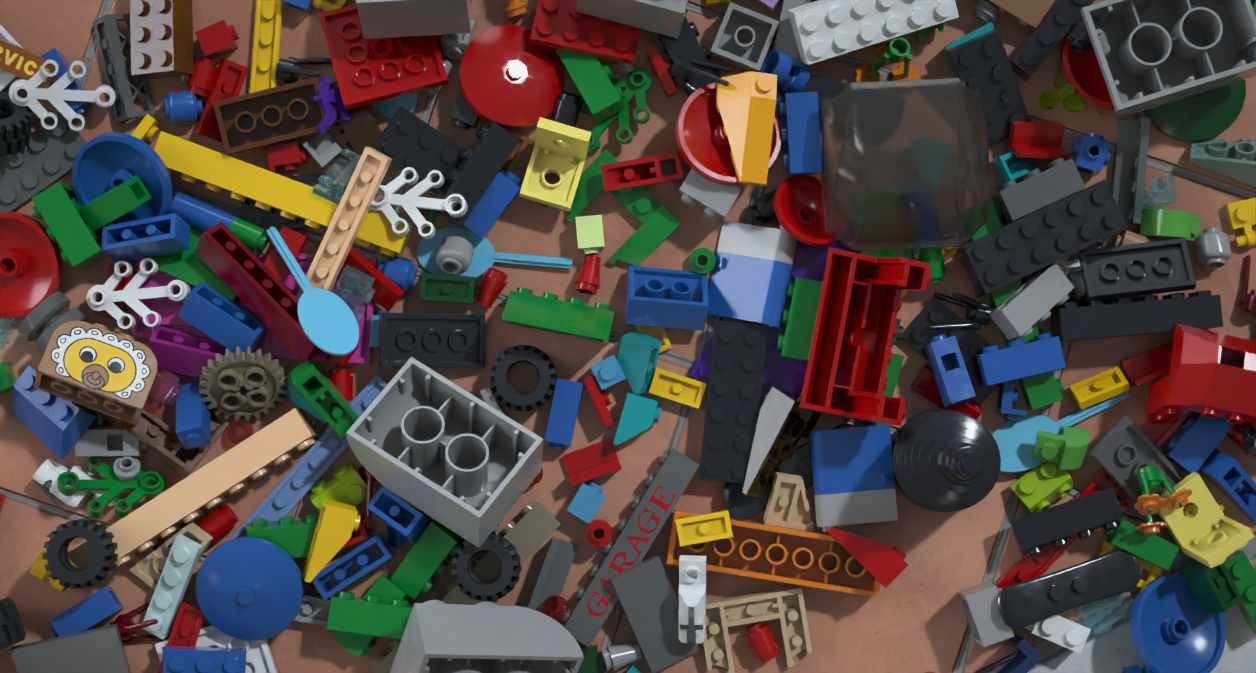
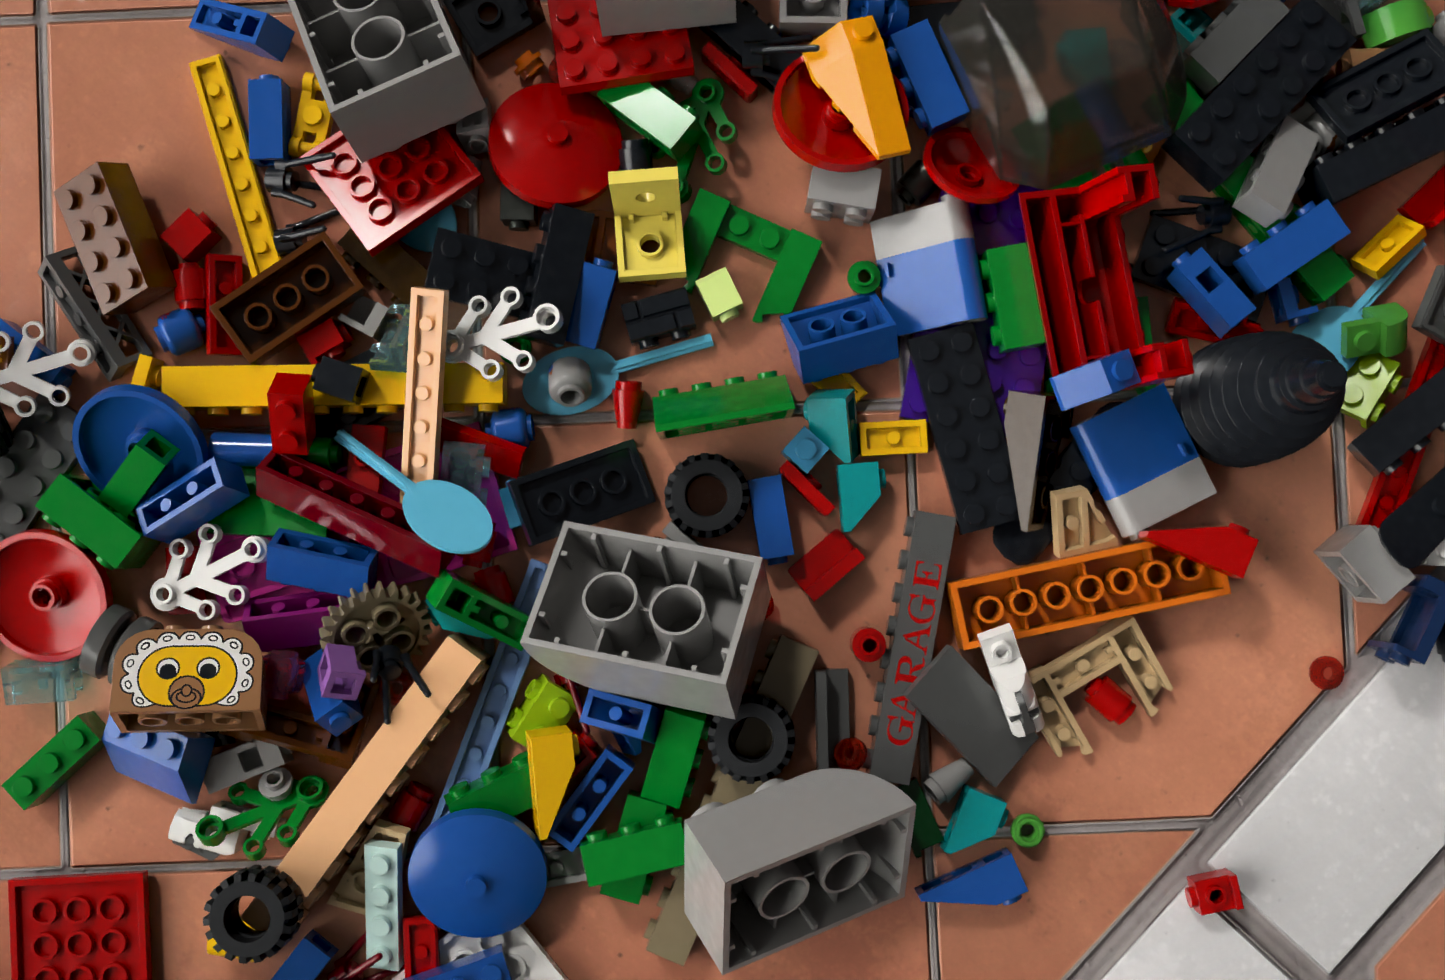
camera: 15 degrees left, 0 degrees up
dark purple piece [313,77,350,134] -> none
dark green panel [420,273,477,305] -> none
dark azure brick [567,481,606,524] -> none
red cone [574,254,601,295] -> none
red slope [600,152,684,192] -> none
yellow plate [675,510,733,546] -> none
none -> black plant [264,152,336,208]
none -> red brick [267,372,316,455]
none -> black brick [311,356,371,405]
none -> medium lavender brick [317,643,366,701]
none -> black plant [370,645,432,725]
none -> black brick [621,287,696,350]
none -> slope [1049,348,1141,411]

